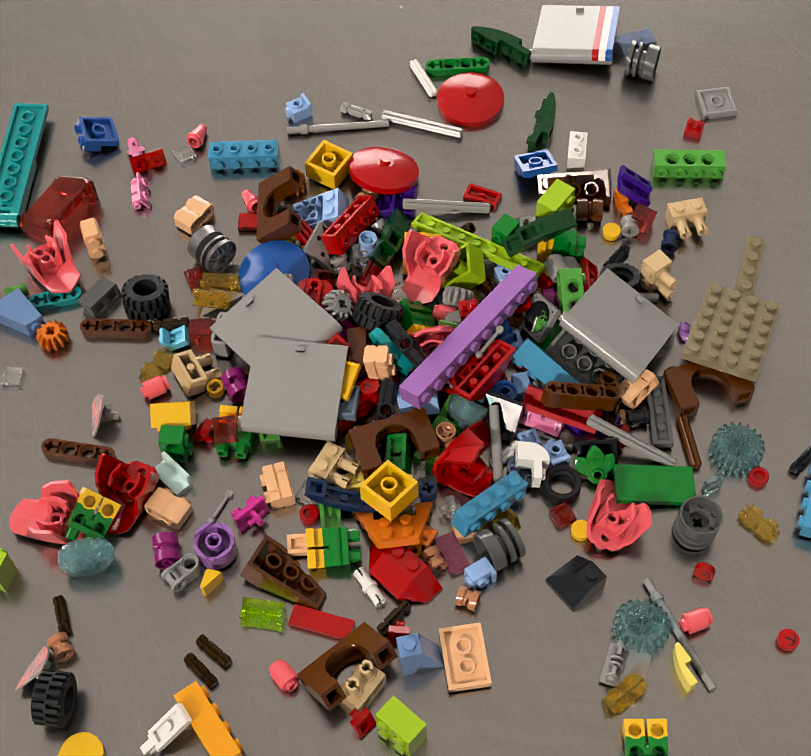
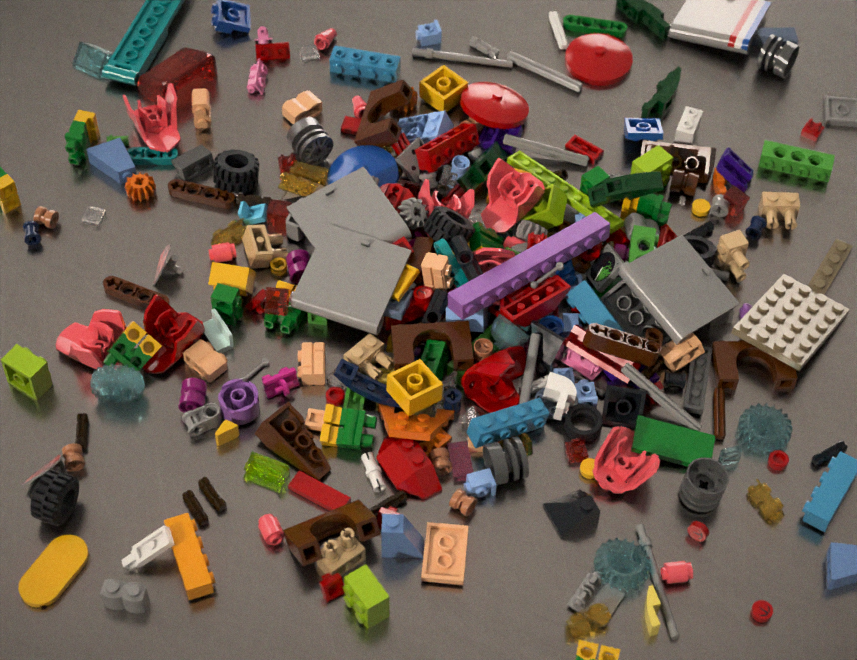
camera: 10 degrees right, 5 degrees down
green plate [574,445,615,484] -> none

